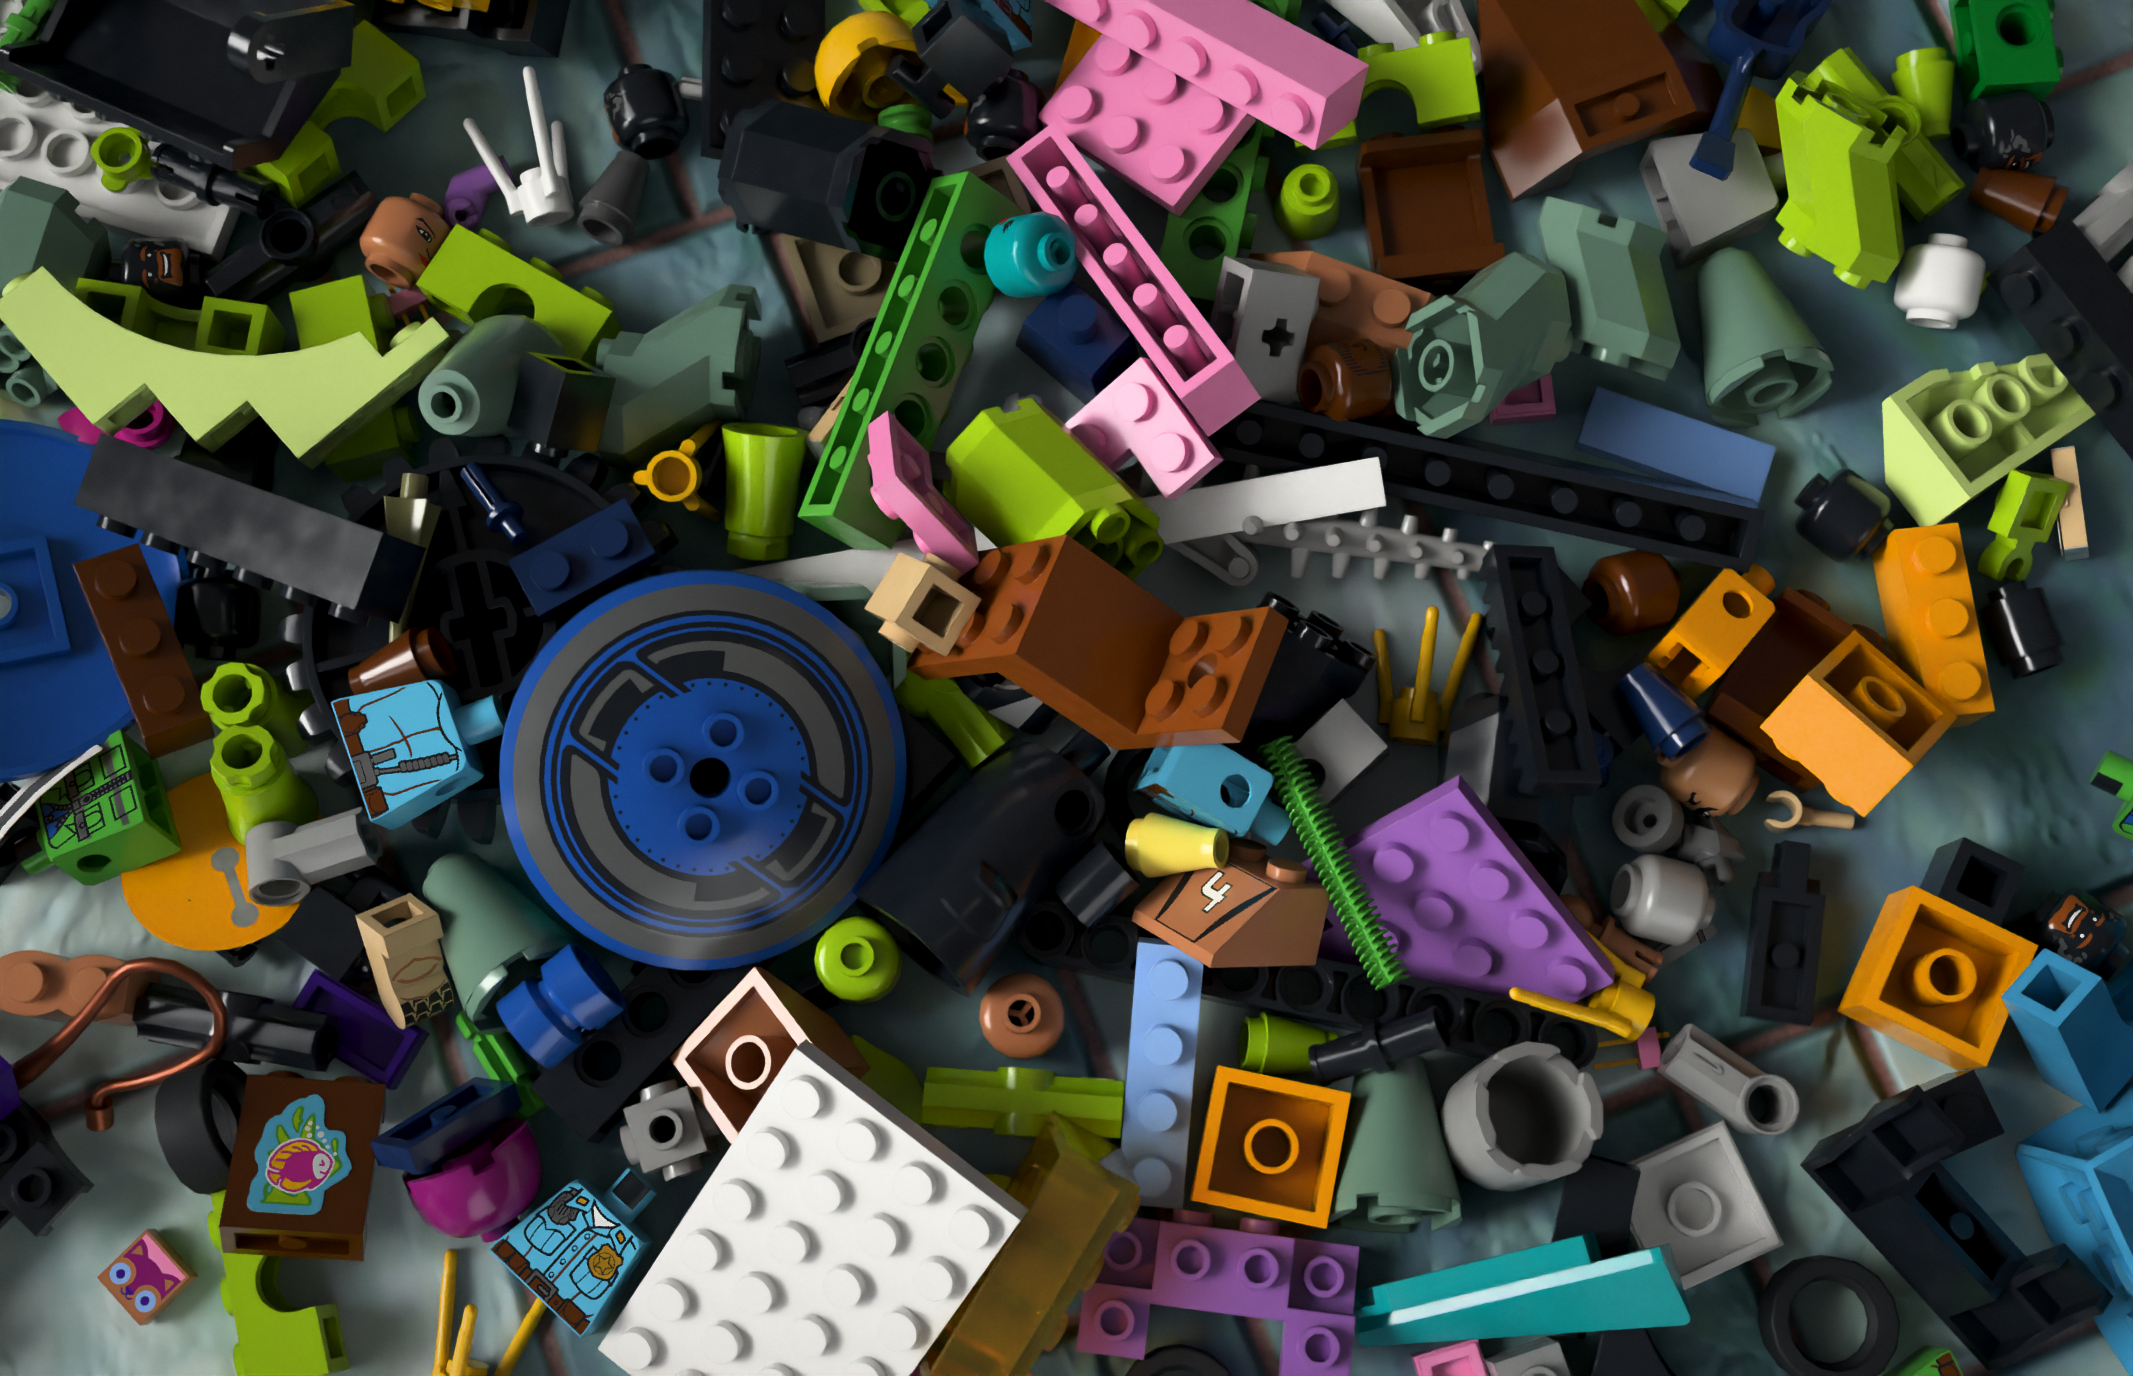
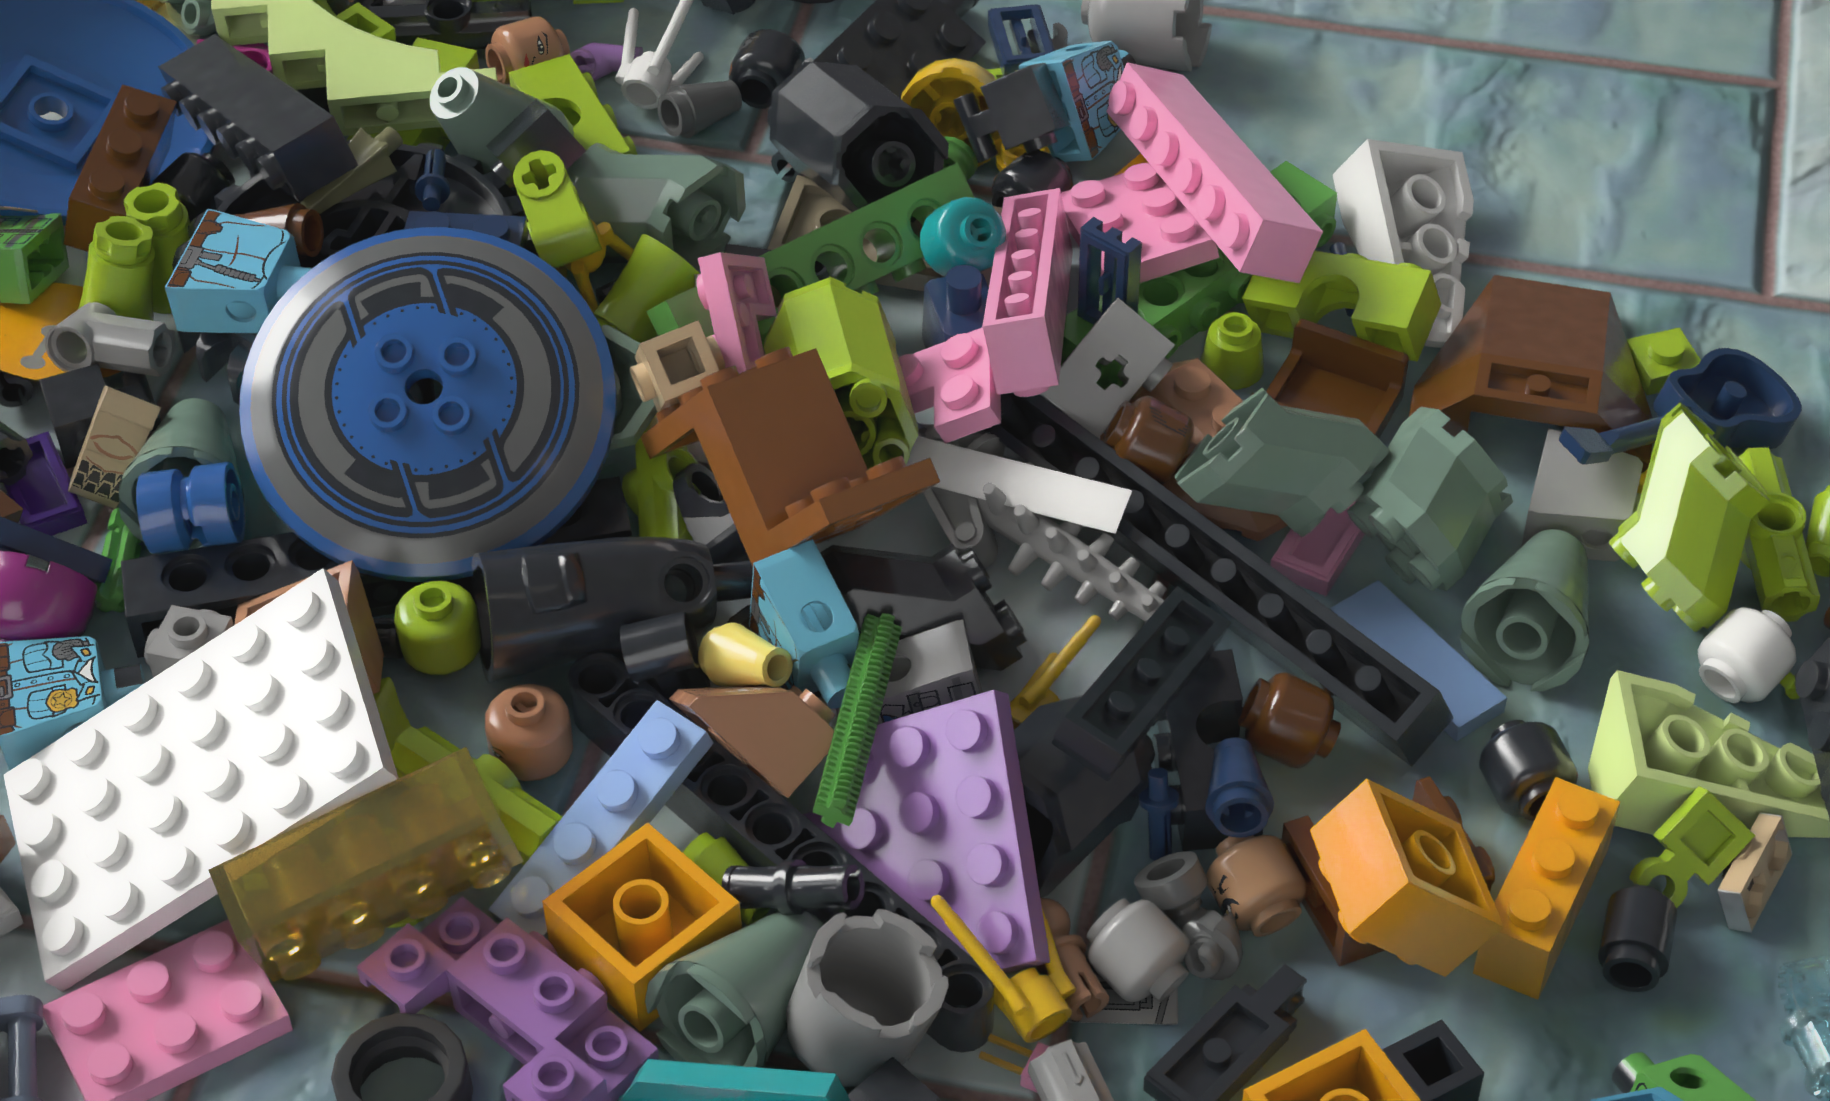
camera: 30 degrees right, 30 degrees down
light orange torso [1643,563,1776,700] -> none
tan hand [1764,790,1854,834] -> none
none -> lime piece [513,150,602,268]
none -> dark blue tile [1077,217,1142,325]

